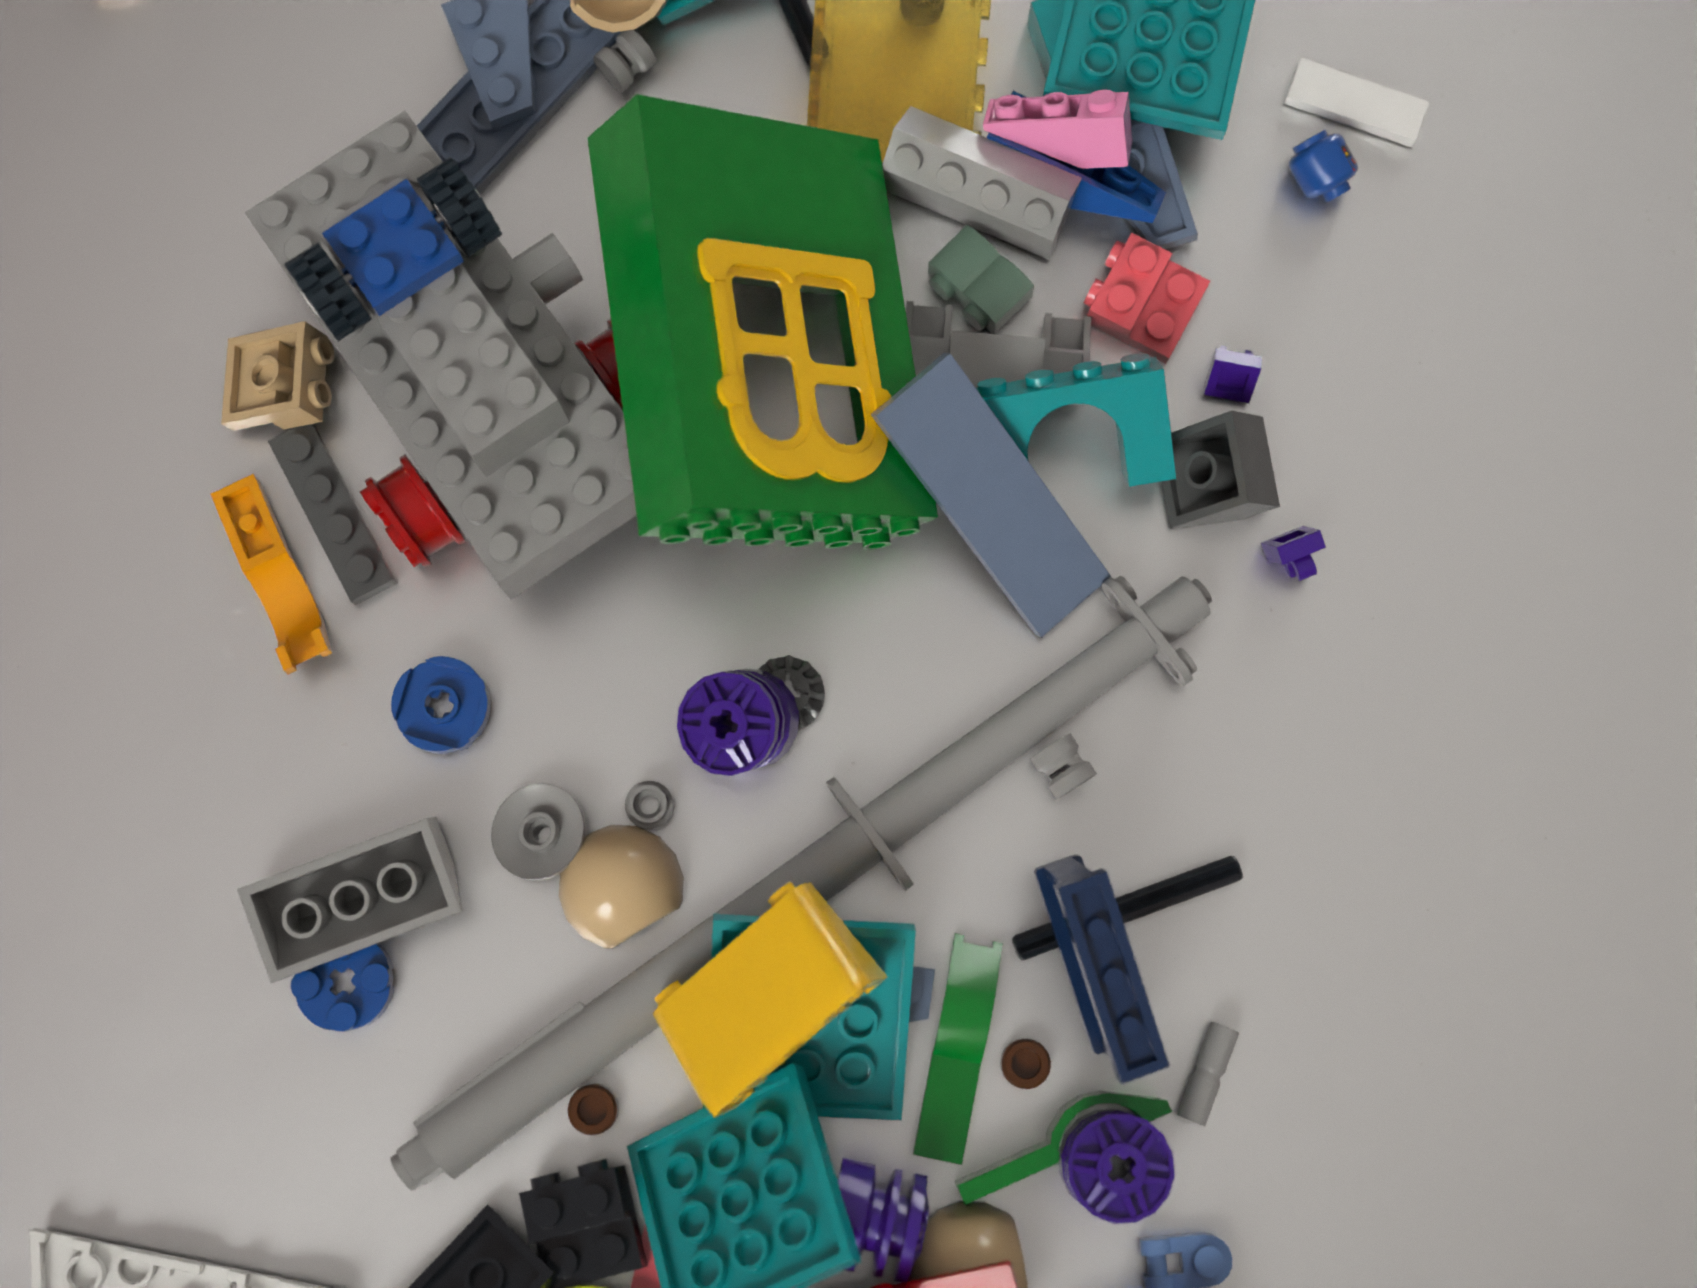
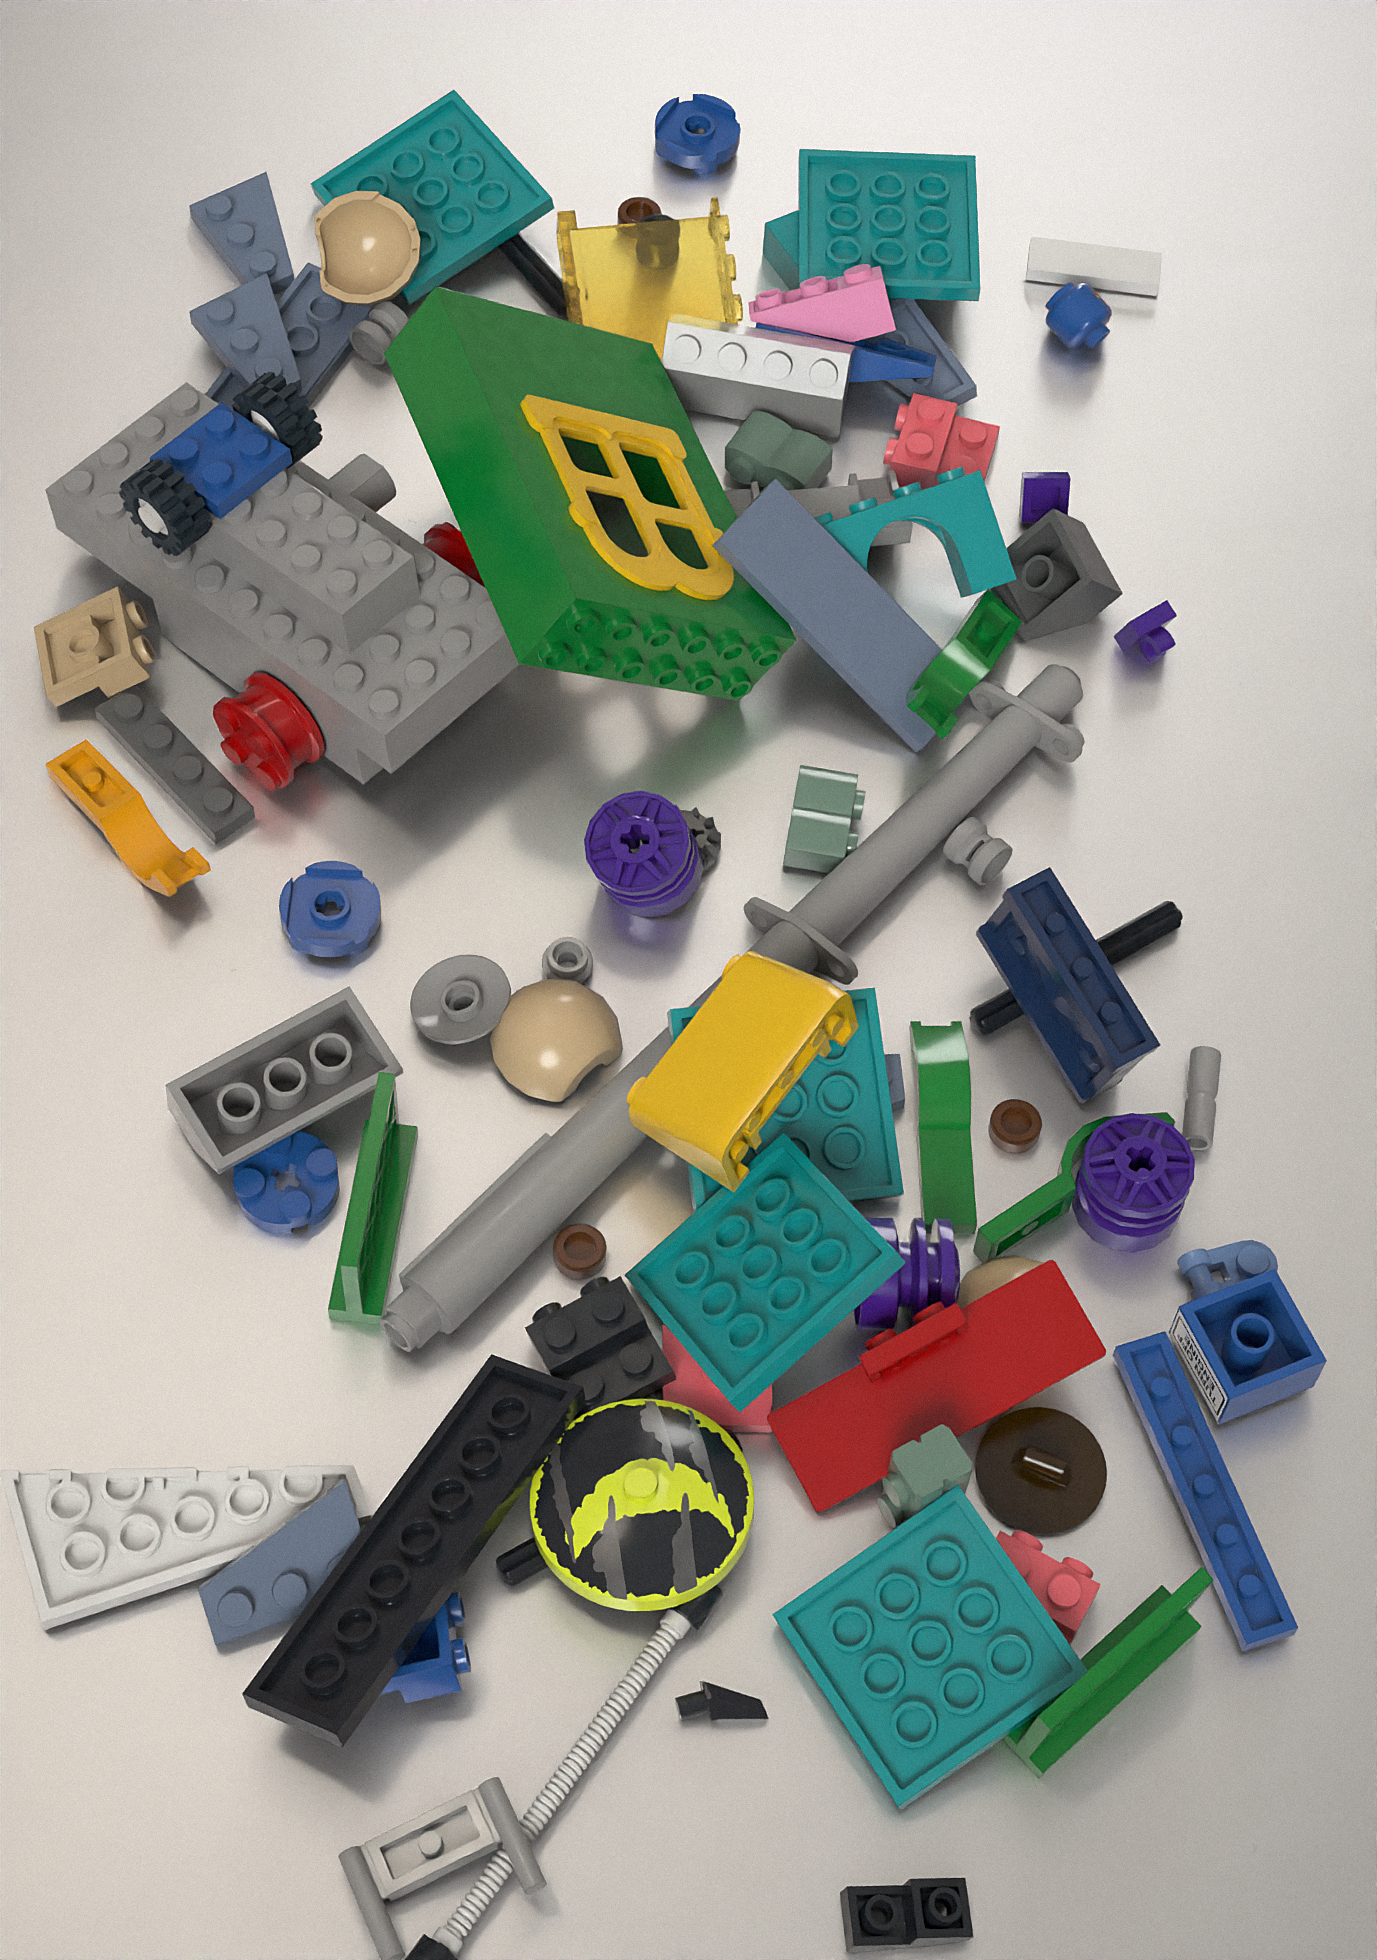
camera: 15 degrees left, 20 degrees down
none -> green fence [328,1072,418,1325]
none -> sand green brick [783,765,866,873]
none -> green piece [906,589,1022,739]

